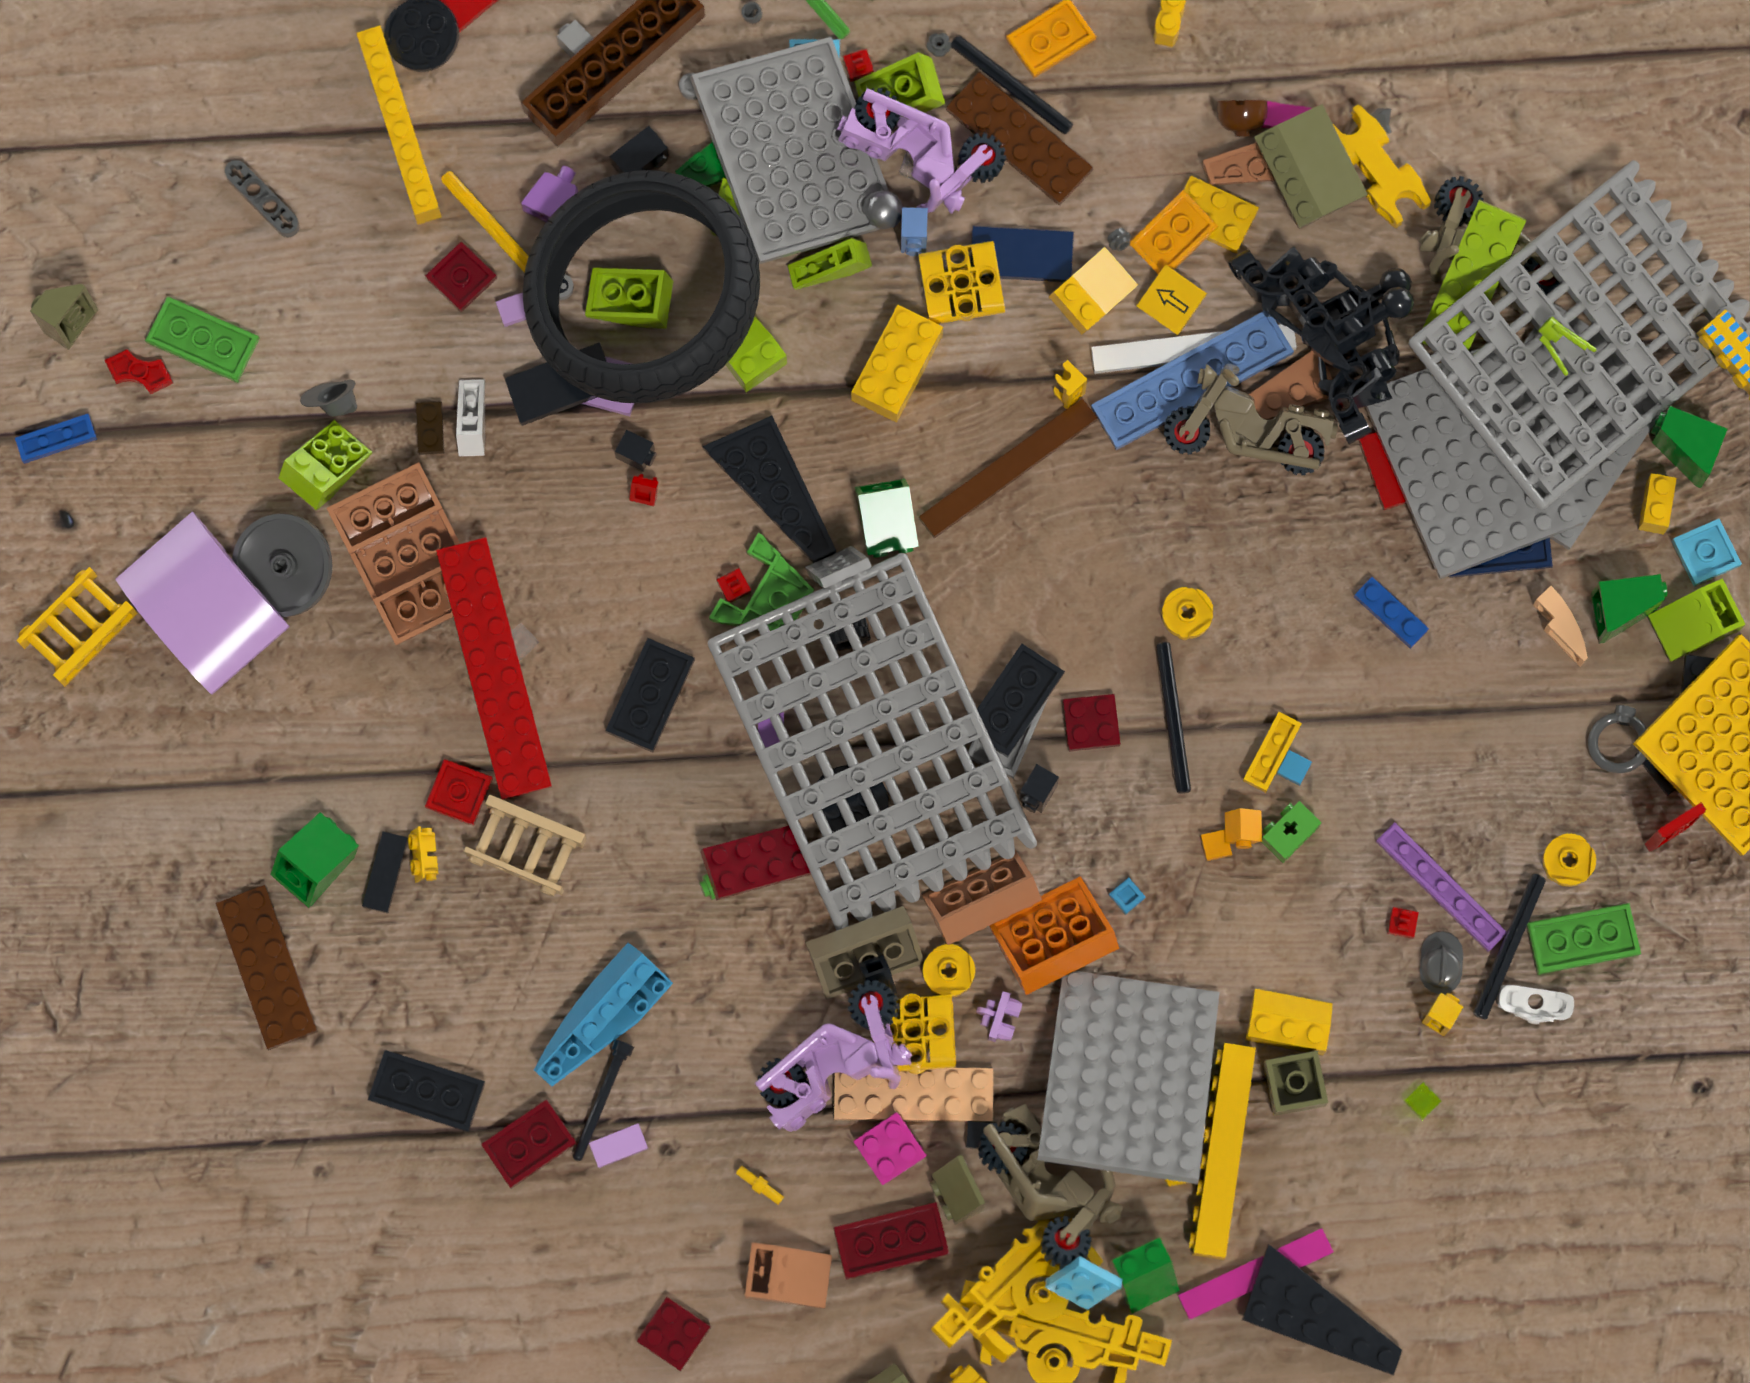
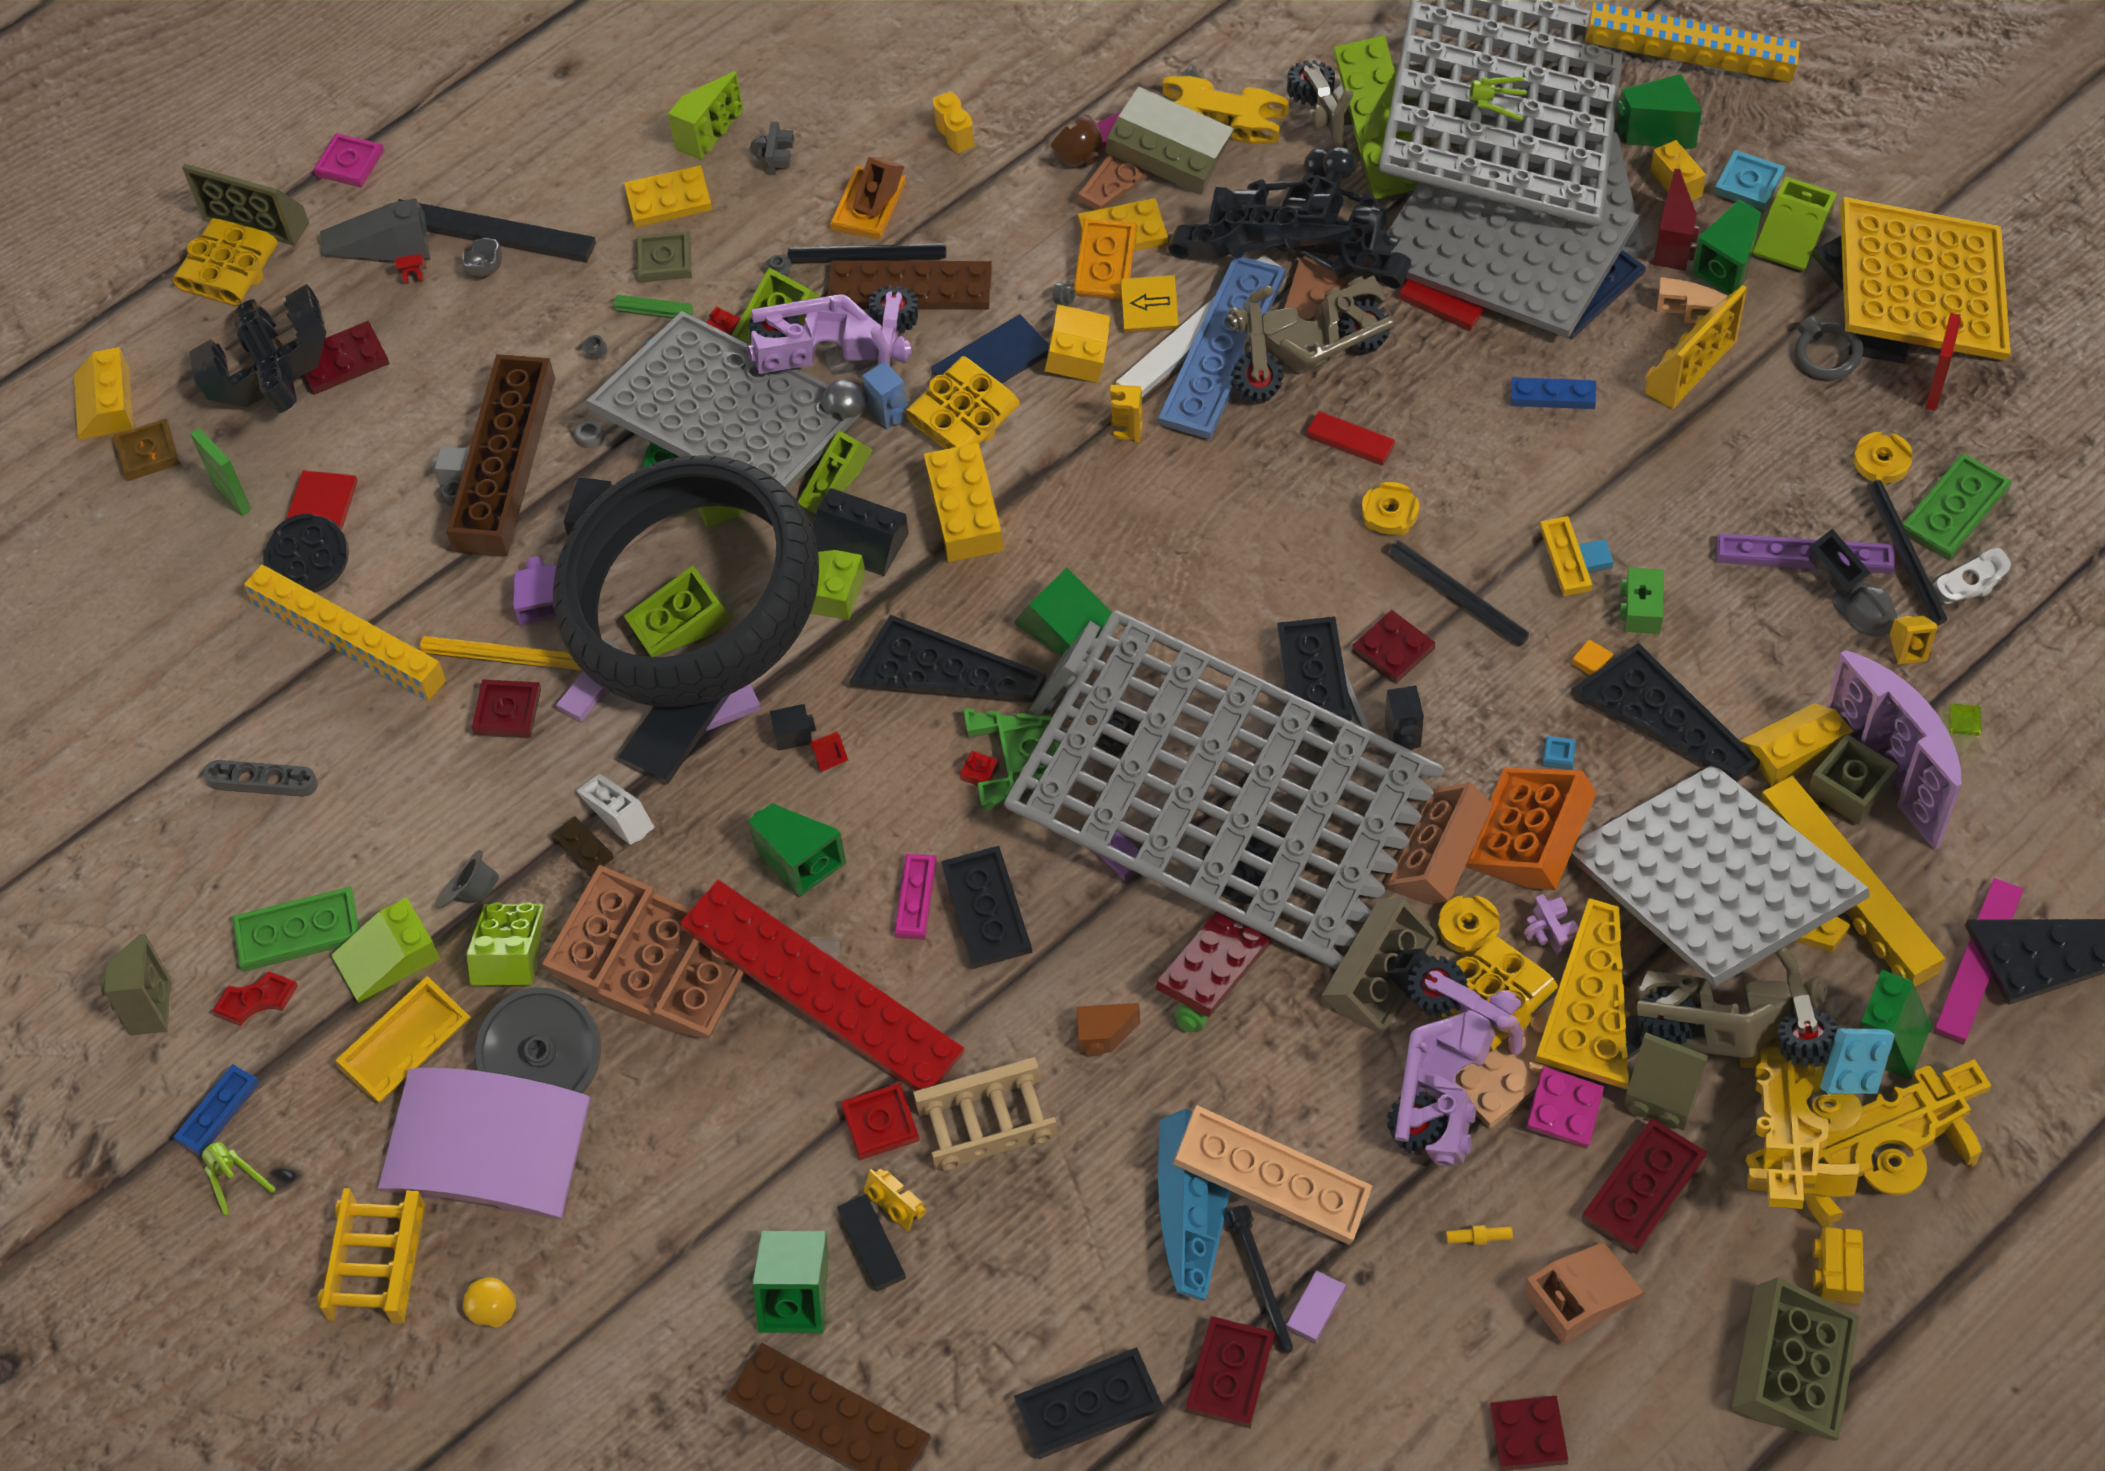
camera: 35 degrees left, 20 degrees down
reddish brown tile [919,398,1098,538] -> none
light orange brick [1225,808,1262,849] -> none
red tile [1387,907,1419,939] -> none
none -> lime plant [202,1142,275,1216]
none -> lime slope [332,897,440,1003]
none -> yellow slope [336,976,471,1104]
none -> dark grey plate [440,480,460,506]
none -> yellow hair [463,1277,516,1328]
none -> green slope [748,803,846,898]
none -> black slope [812,488,909,576]
none -> dark orange slope [853,157,904,217]
none -> dark pink tile [894,854,937,940]
none -> dark orange slope [1077,1003,1140,1056]
none -> light nougat plate [1172,1105,1372,1245]
none -> red tile [1307,411,1395,466]
none -> yellow wing [1535,898,1629,1090]
none -> black wing [1571,643,1760,782]
none -> yellow slope [1645,285,1747,410]
none -> dark red slope [1653,169,1700,271]
none -> black brick [1805,528,1871,598]
none -> lavender slope [1826,650,1962,850]

